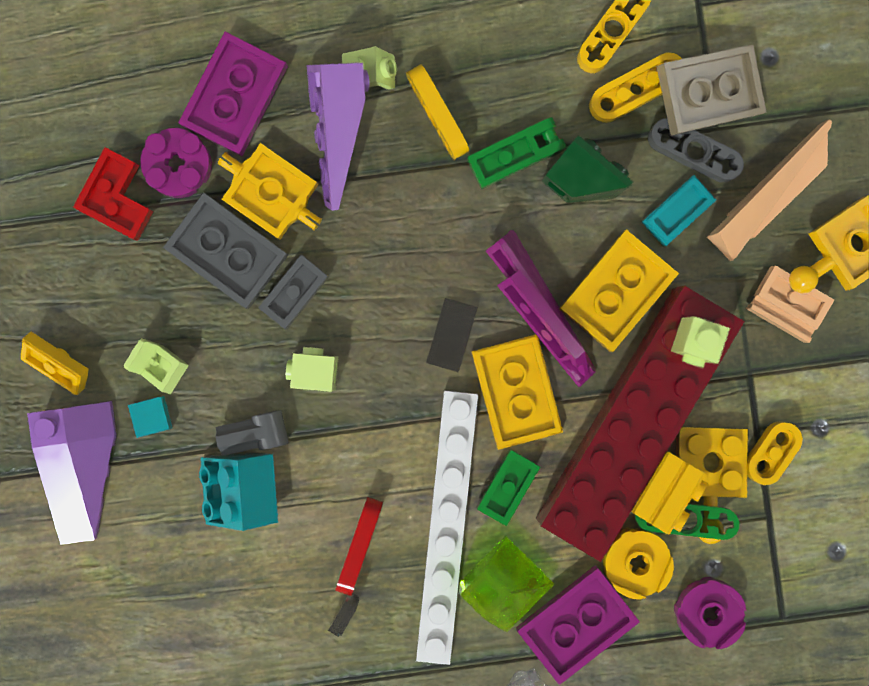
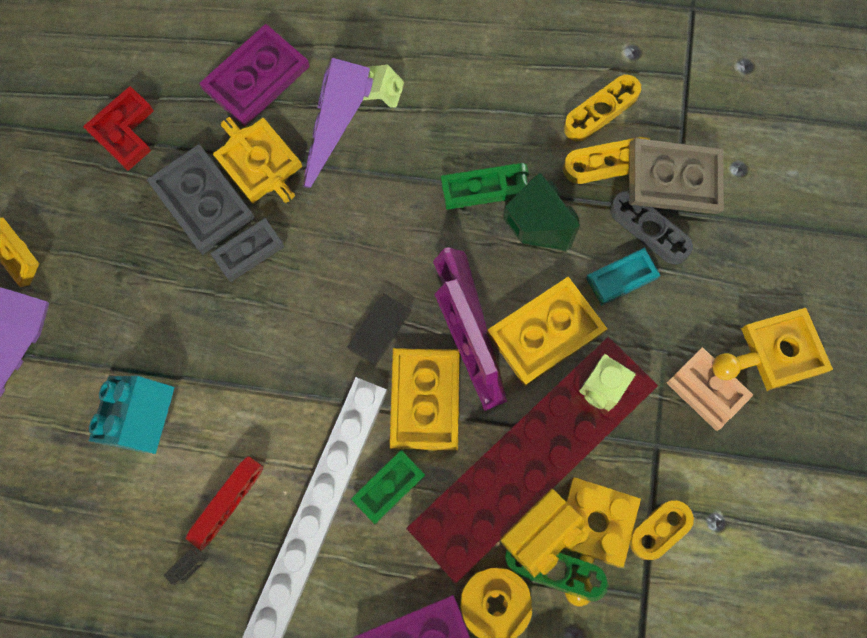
camera: 15 degrees right, 15 degrees down
yellowish green bracket [124,338,189,394] -> none
teal tile [128,396,173,438] -> none
magenta plate [141,128,212,198] -> none
dark grey piece [216,410,289,456] -> none
yellowish green brick [286,347,338,392] -> none
yellow beam [406,64,469,160] -> none
clear neon green slope [458,535,555,632] -> none
light nougat wedge [707,119,832,261] -> none

